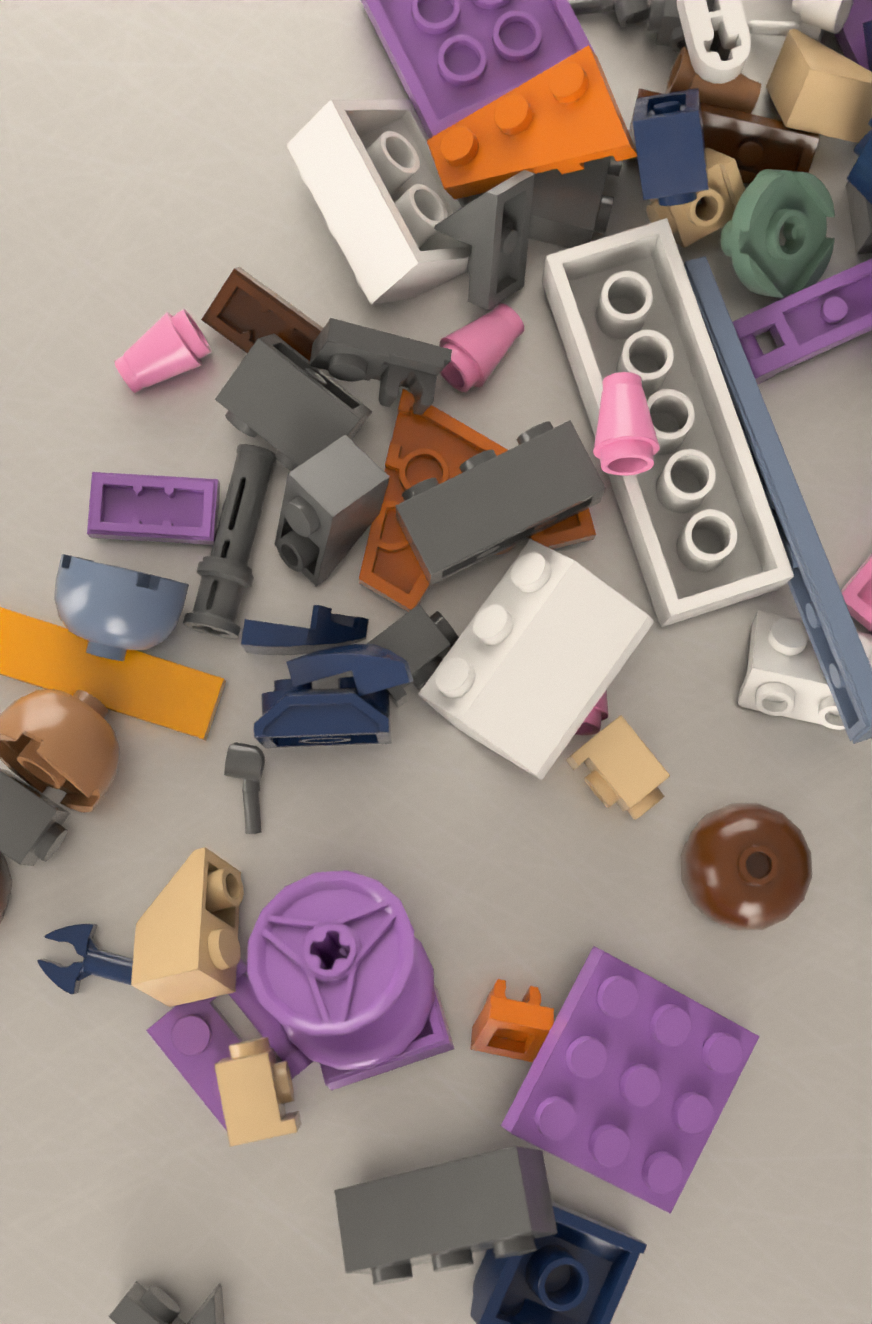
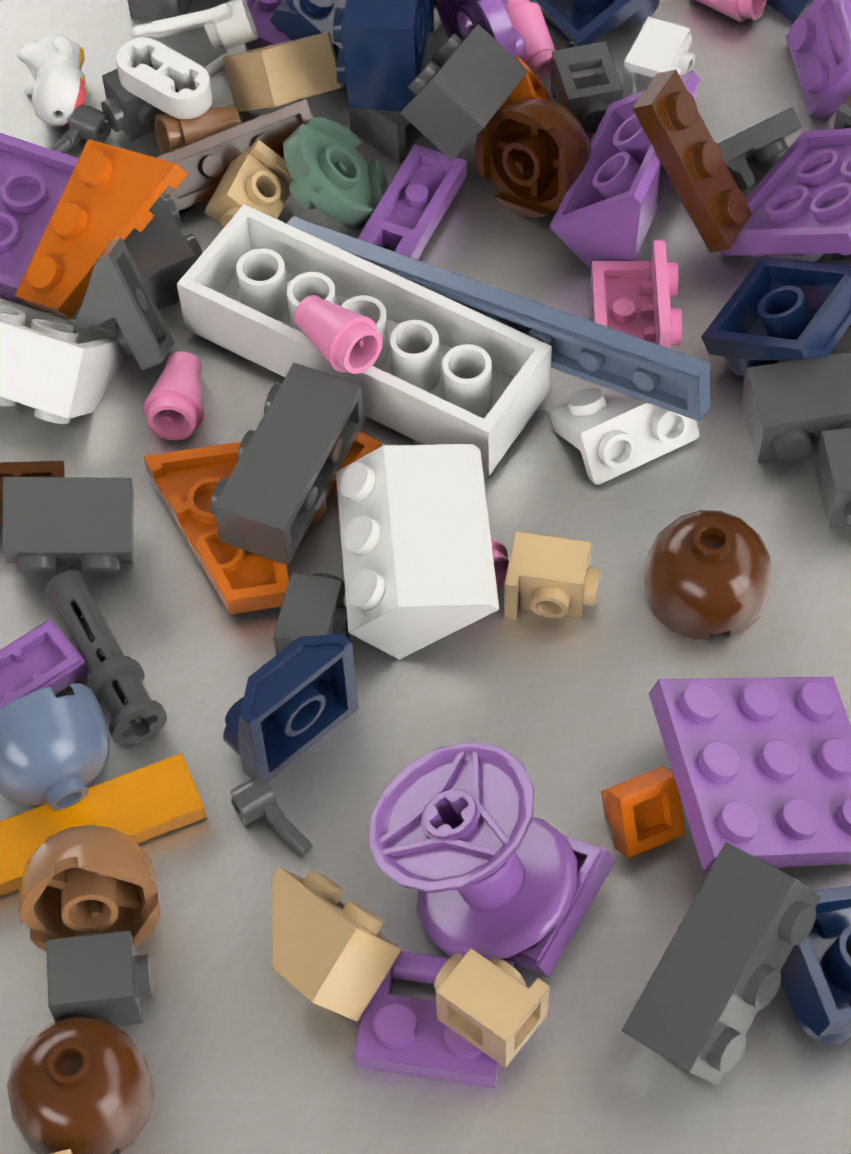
camera: 35 degrees left, 25 degrees down
dark blue bar [37,924,133,995] -> none
dark blue slope [241,605,369,655] -> none
dark grey slope [274,434,390,587] -> none
dark blue slope [286,644,413,696] -> none
dark grey plate [310,318,452,415] -> none
dark blue slope [633,88,709,206] -> none

